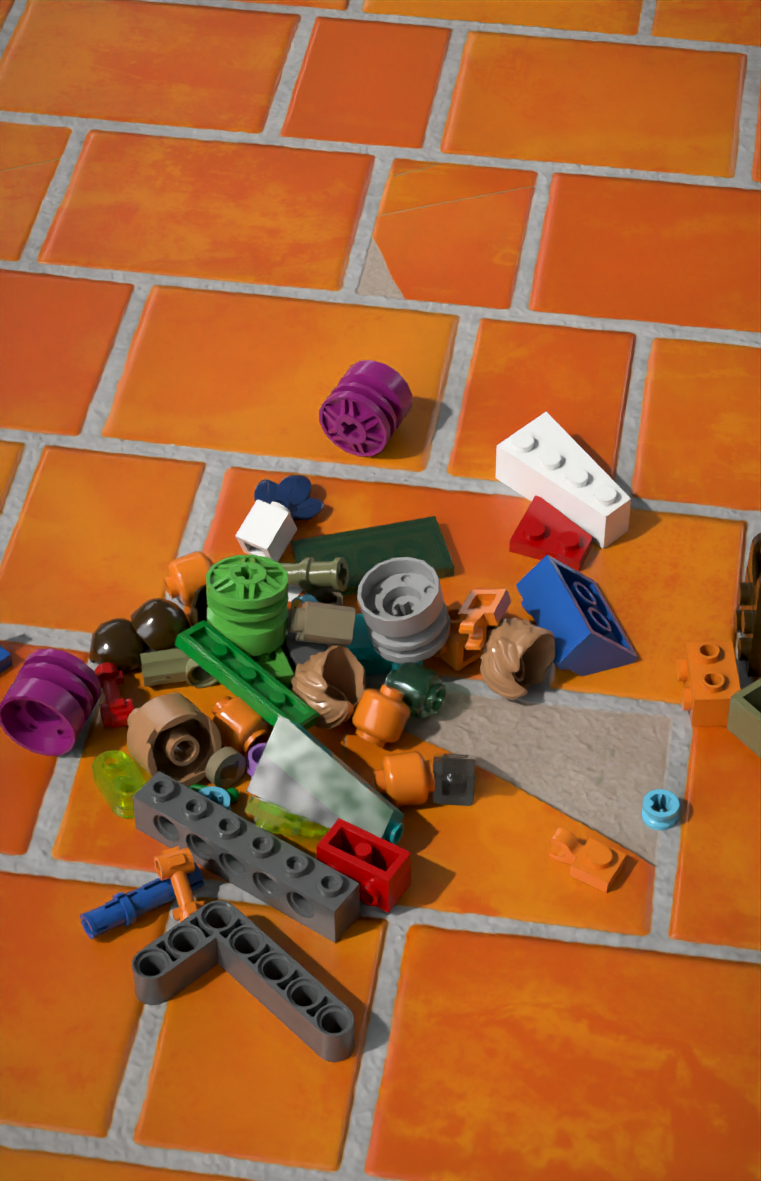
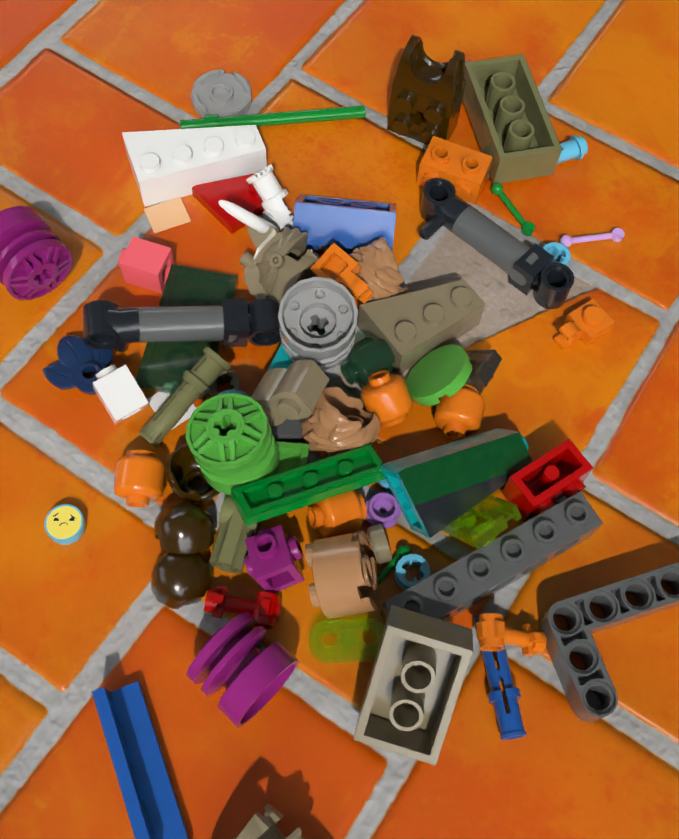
camera: 70 degrees left, 20 degrees up
none -> light yellow tile [44,504,86,545]
none -> black piece [83,298,281,352]
none -> coral brick [118,236,175,294]
none -> light nougat sticker [144,197,191,234]
none -> green bar [180,105,366,129]
none -> light grey tile [191,70,252,118]
none -> dark tan helmet [218,200,321,305]
none -> magenta brick [244,524,305,593]
none -> white connector [246,164,294,233]
none -> dark tan brick [353,605,473,765]
none -> dark tan wedge [357,279,485,375]
none -> bright green tile [406,344,472,406]
none -> black piece [419,178,574,309]
none -> green hinge [491,183,535,236]
none -> lavender hinge [560,228,625,247]

